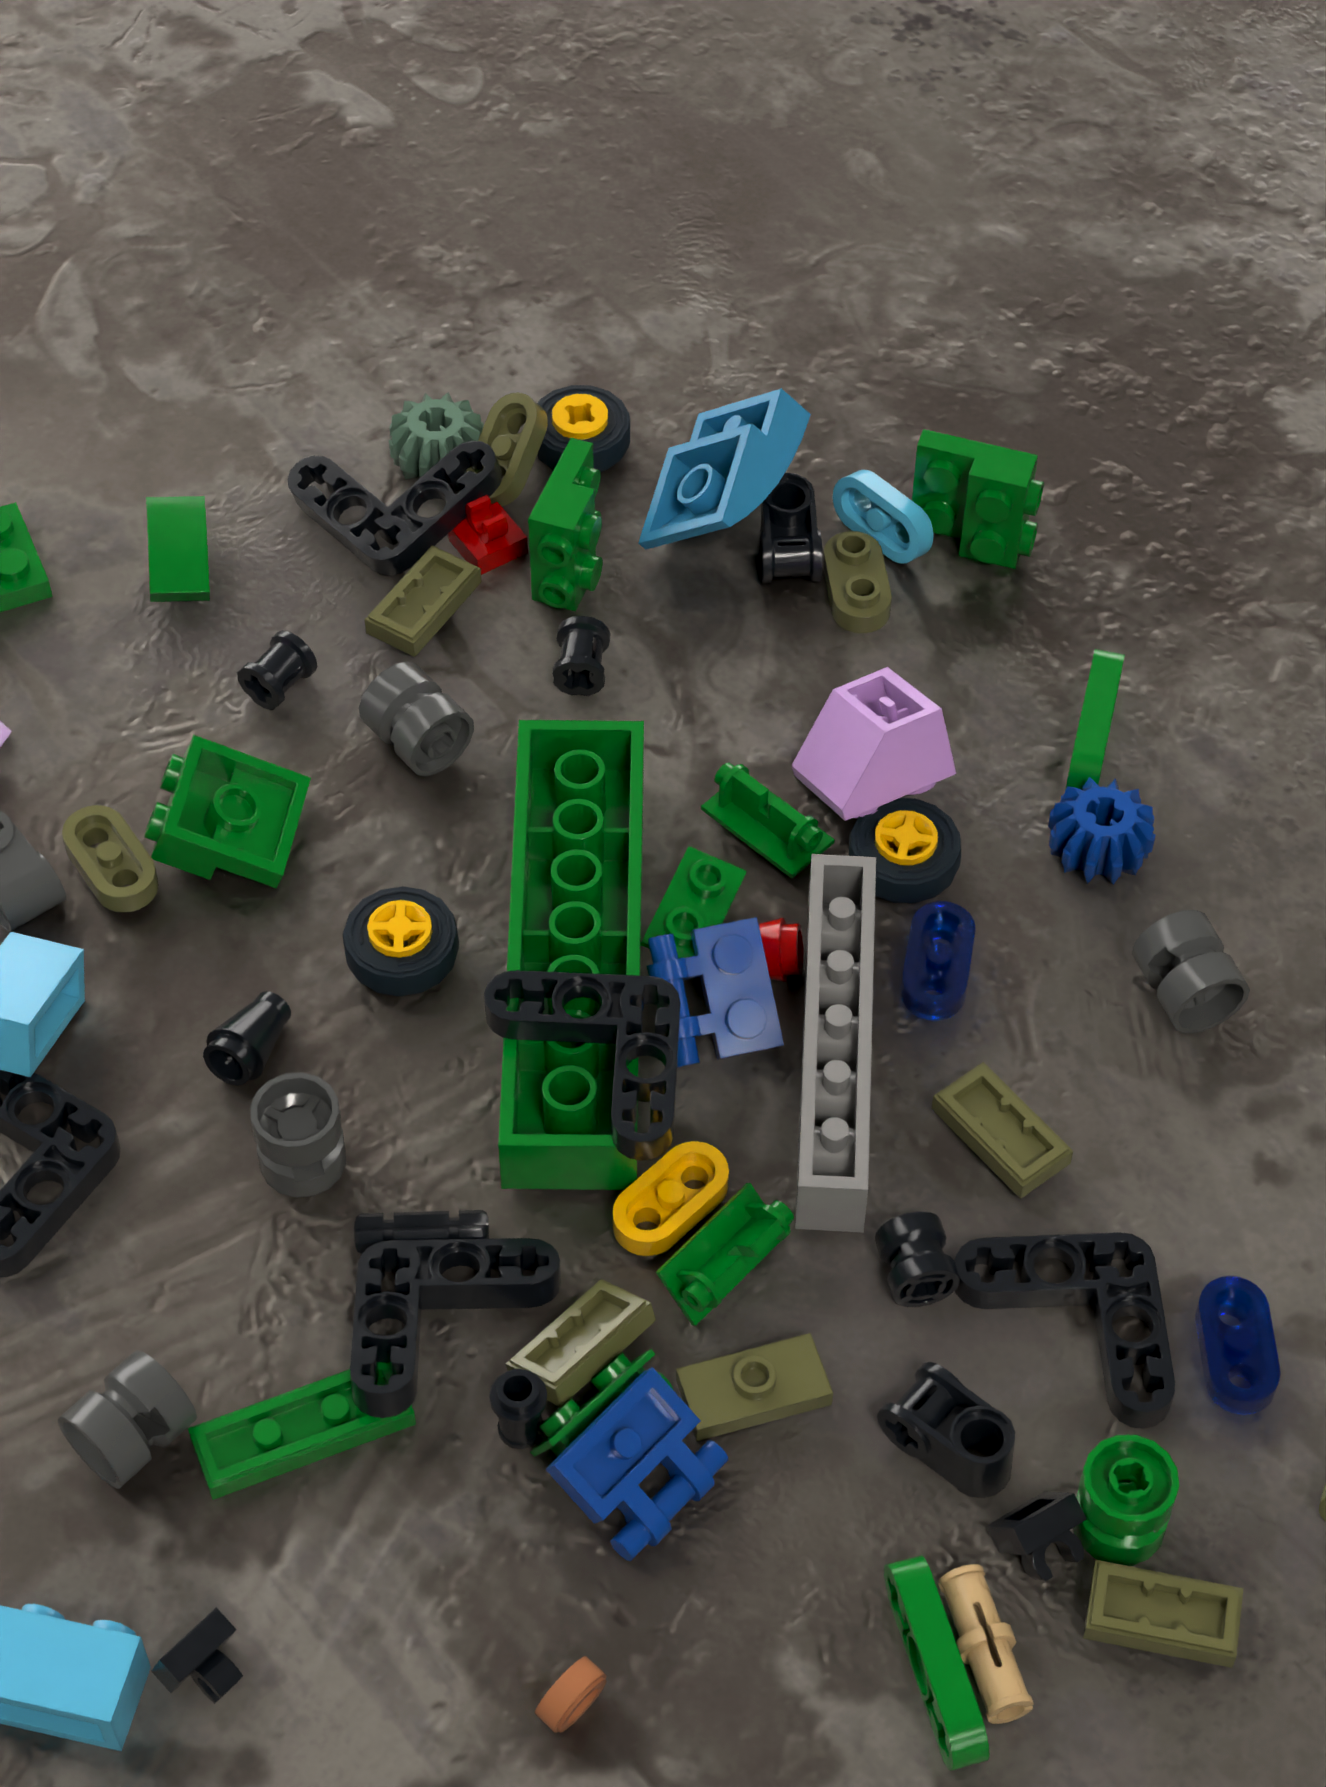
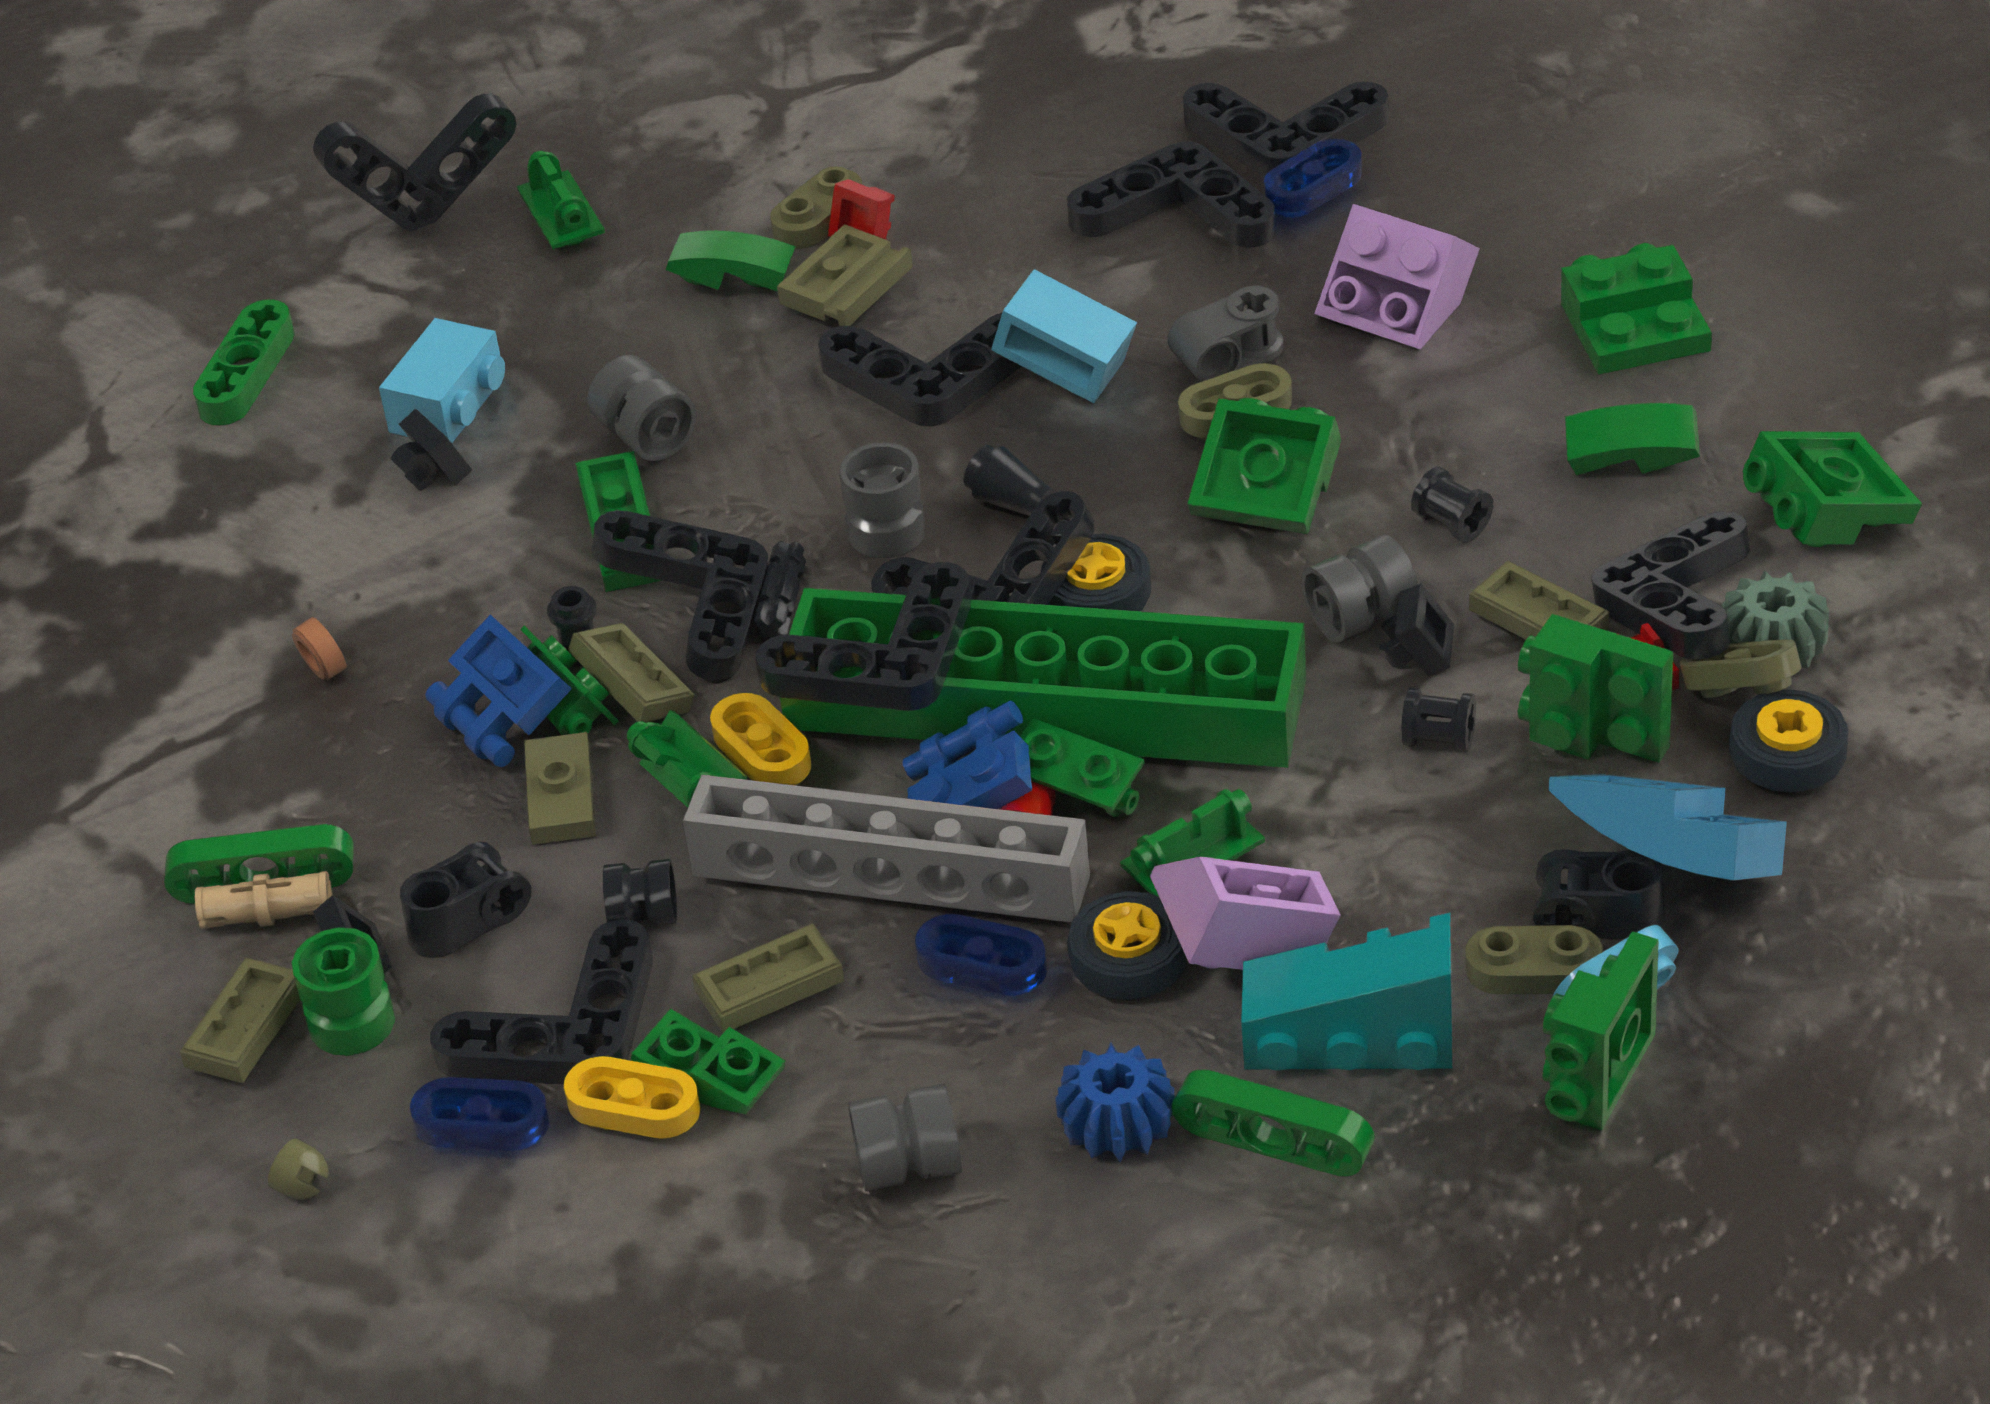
camera: 105 degrees right, 10 degrees down
none -> yellow plate [564,1056,700,1139]
none -> green slope [631,1008,786,1114]
none -> black beam [871,491,1095,605]
none -> teal wedge [1241,912,1453,1071]
none -> black tile [1379,583,1454,676]
none -> green plate [1742,431,1922,547]

